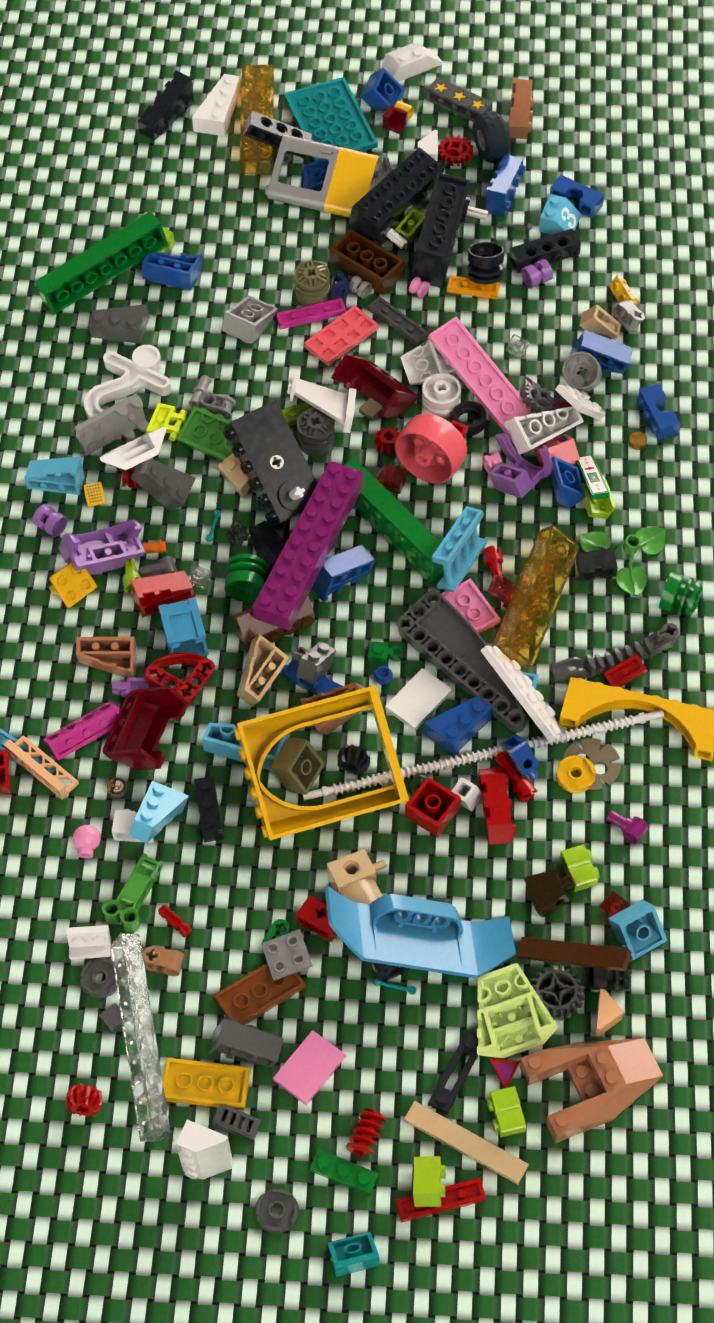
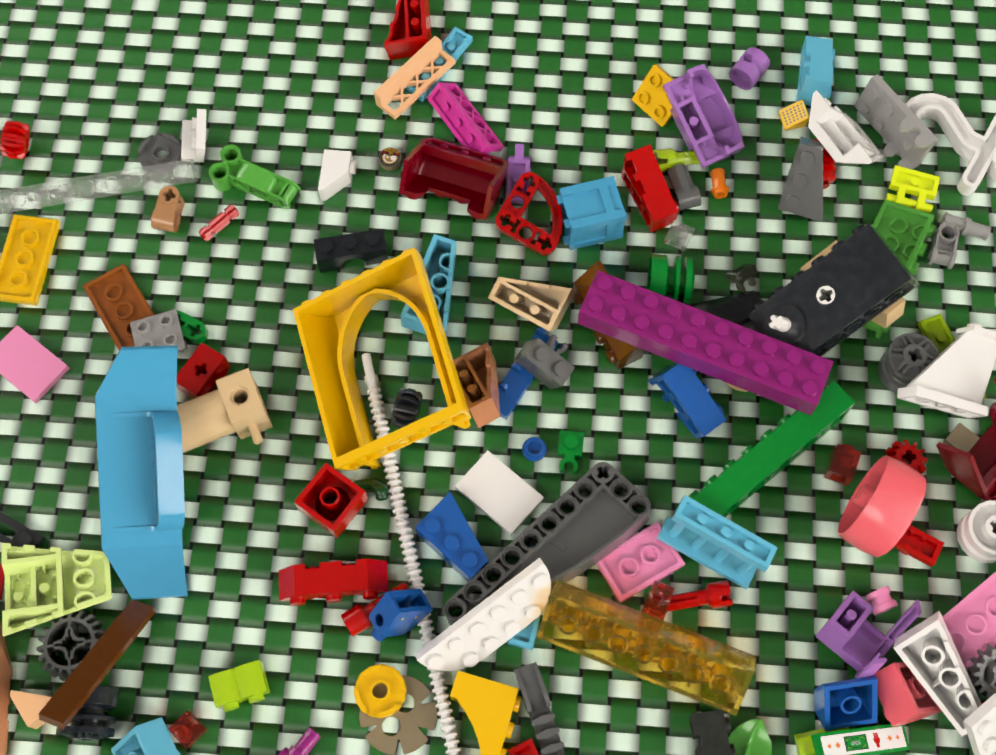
camera: 90 degrees right, 10 degrees up
bright pink piece [73,825,101,858] -> none
nougat wedge [76,637,137,678] -> none
dark grey tile [99,1003,129,1033] -> none
medium azure wedge [128,781,189,843] -> none
teal hinge [206,510,221,542] -> none
dark grey wedge [207,1018,284,1068] -> none
olive brick [270,737,325,795] -> none
black tyre [452,401,486,436] -> none
white brick [452,777,482,812] -> none
dark brown torso [524,870,576,918] -> none

